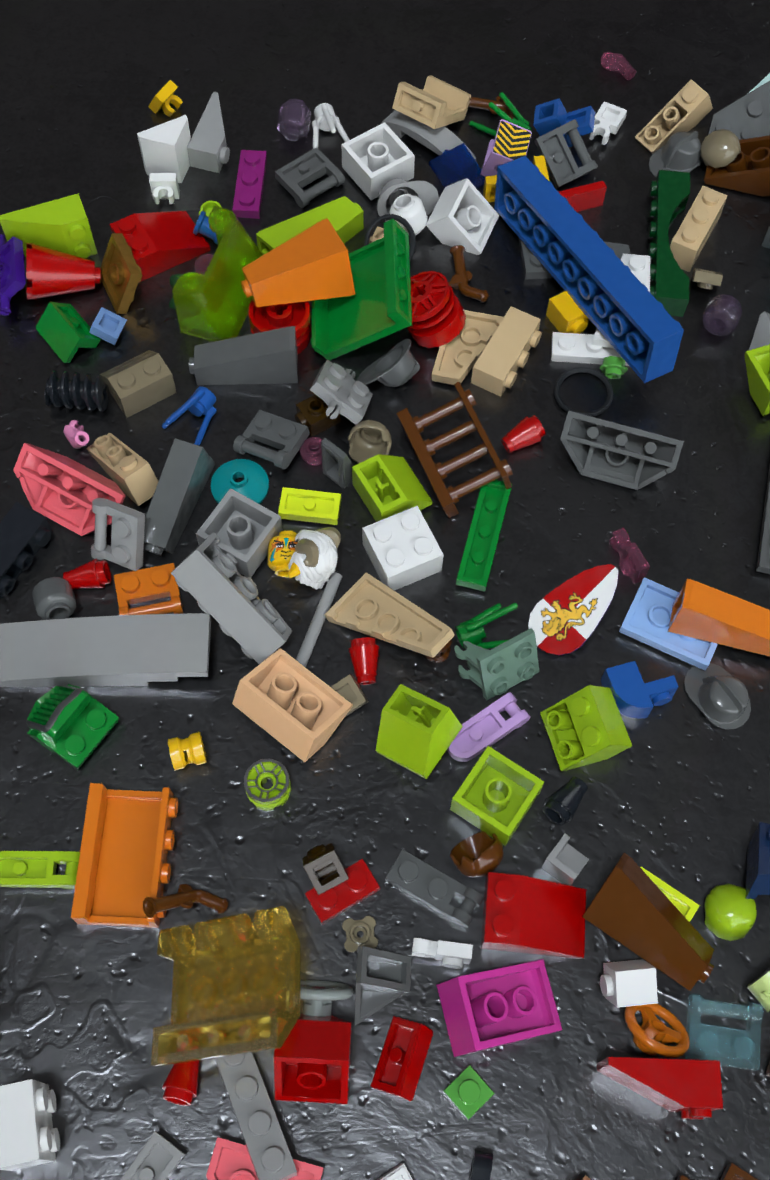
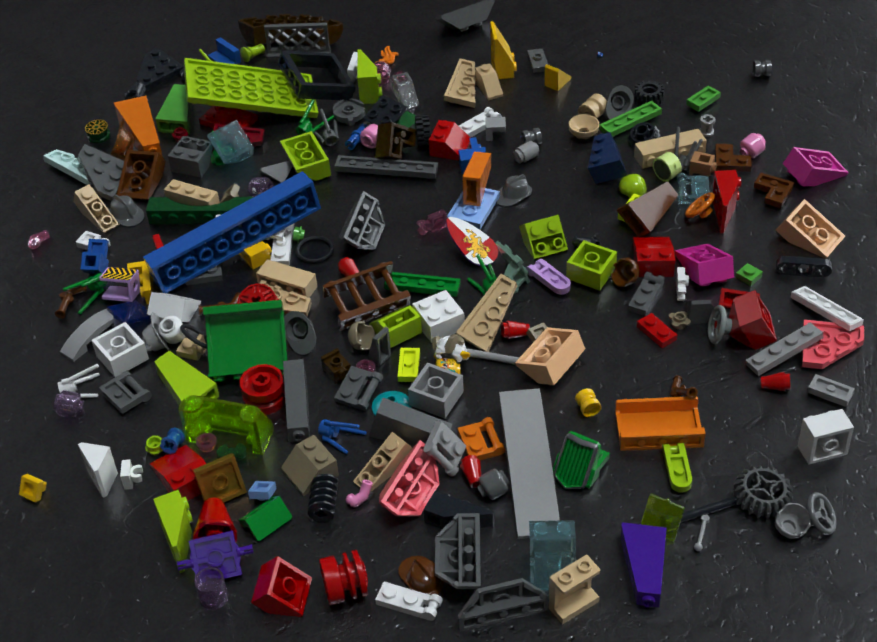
camera: 90 degrees left, 20 degrees down
clear yellow slope [151,906,300,1067] -> none
light grey wedge [171,532,292,664] -> none
light grey slope [187,92,230,173] -> none
magenta plate [232,150,267,219] -> none
orange slope [241,218,356,307] -> none
lime wheel [244,759,291,811] -> none
brick [302,843,349,895] -> none
light grey plate [310,360,373,425] -> none
lime slope [376,684,463,779] -> none
tan panel [392,76,471,129] -> none
dark grey plate [534,119,598,189] -> none
light grey panel [542,833,589,886] -> none
blue brick [600,661,679,719] -> none
white brick [600,959,658,1008] -> none
dark tan hair [700,129,741,168] -> none

